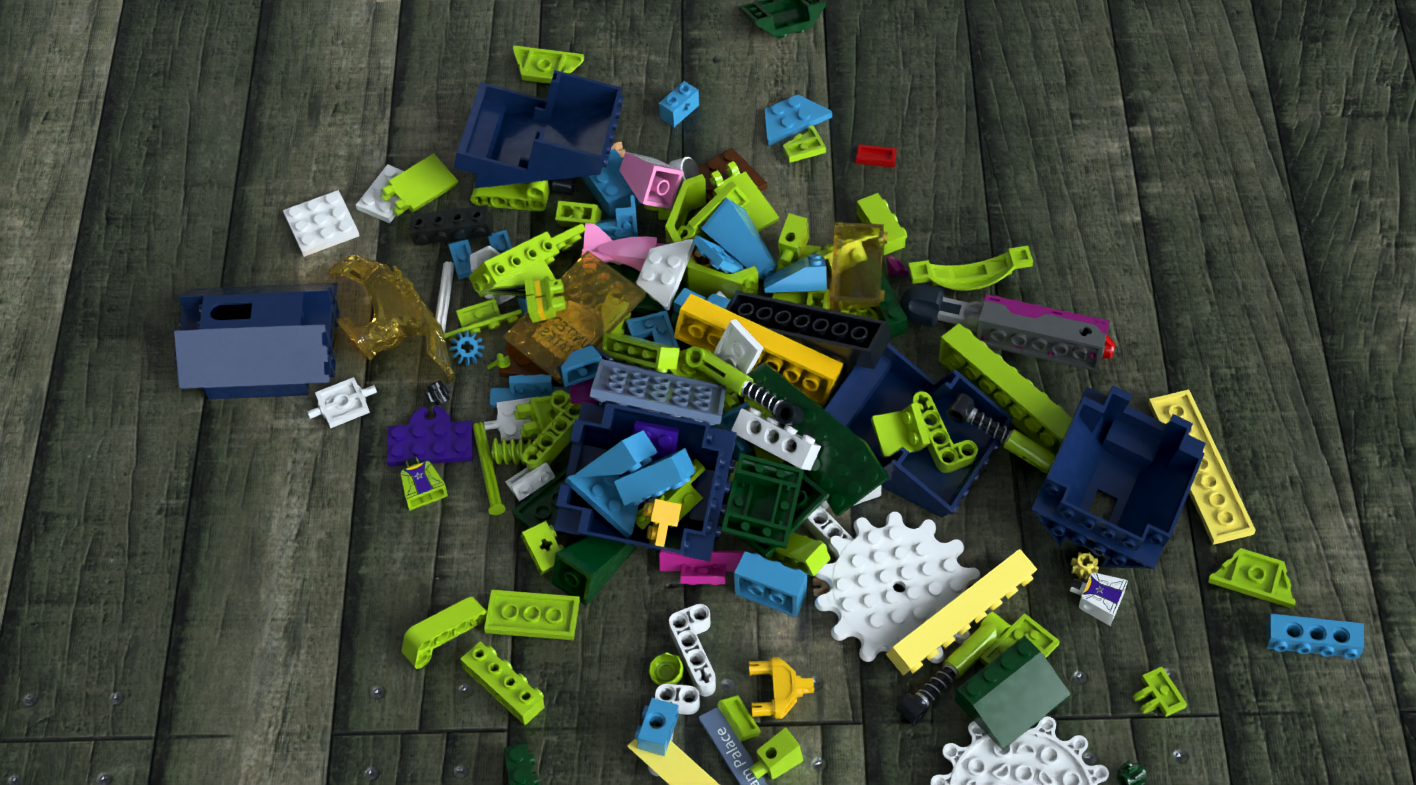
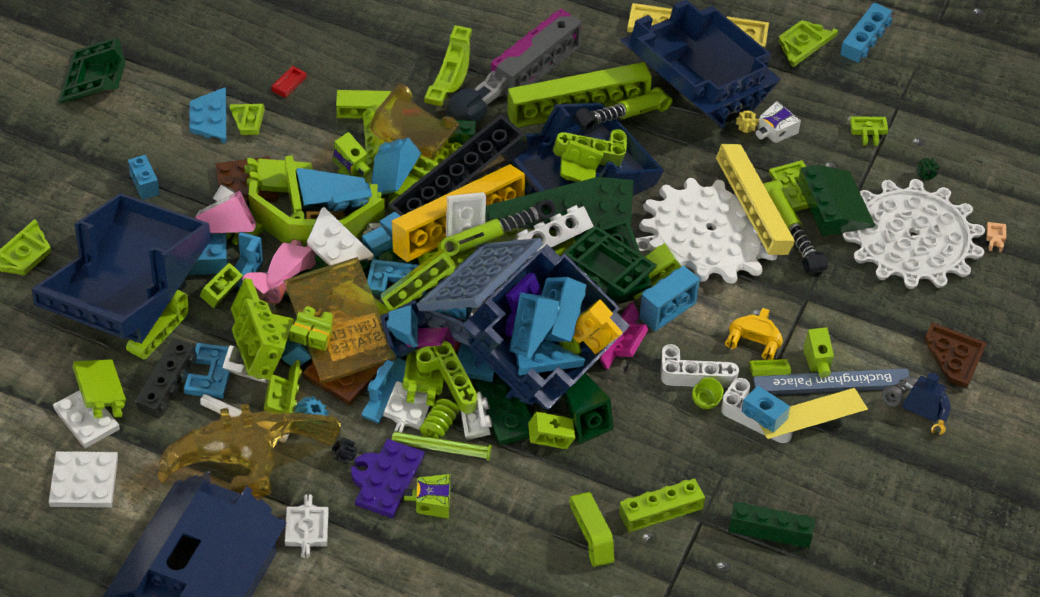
camera: 70 degrees left, 5 degrees down
lime plate [484,590,580,640] -> none
lime hand [487,353,510,369] -> none

